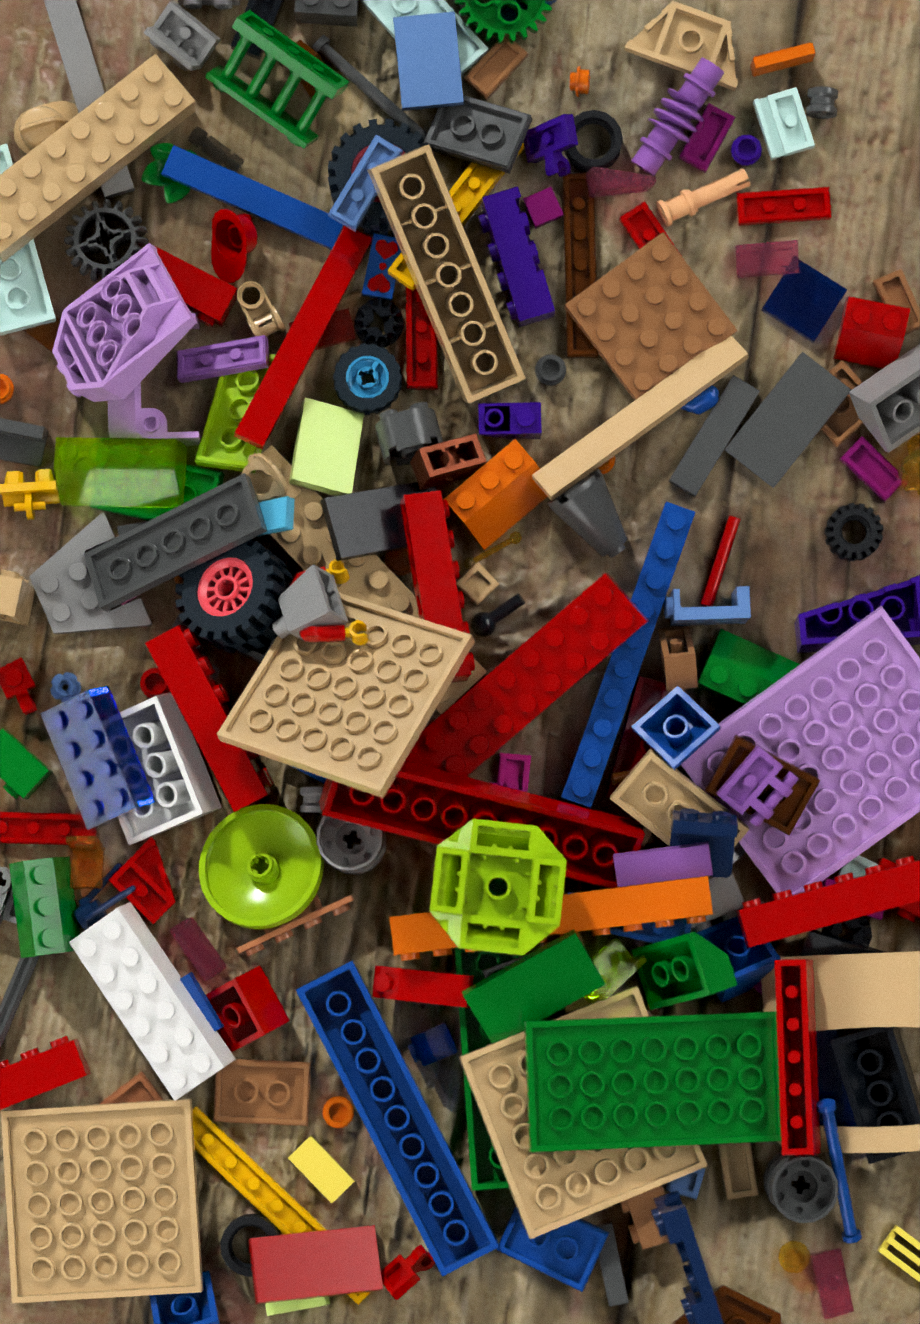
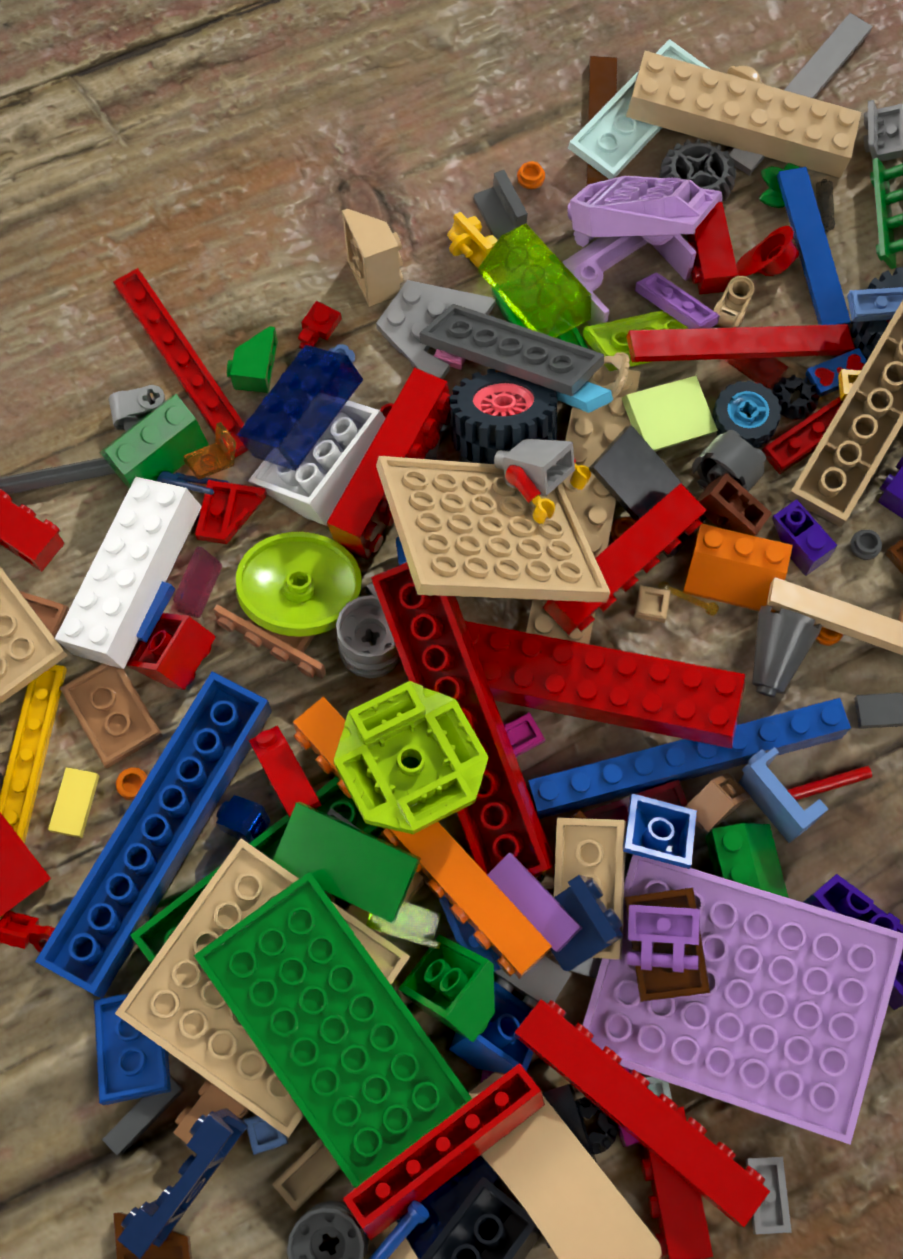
camera: 55 degrees right, 15 degrees down
black bar [471,593,525,637] -> none

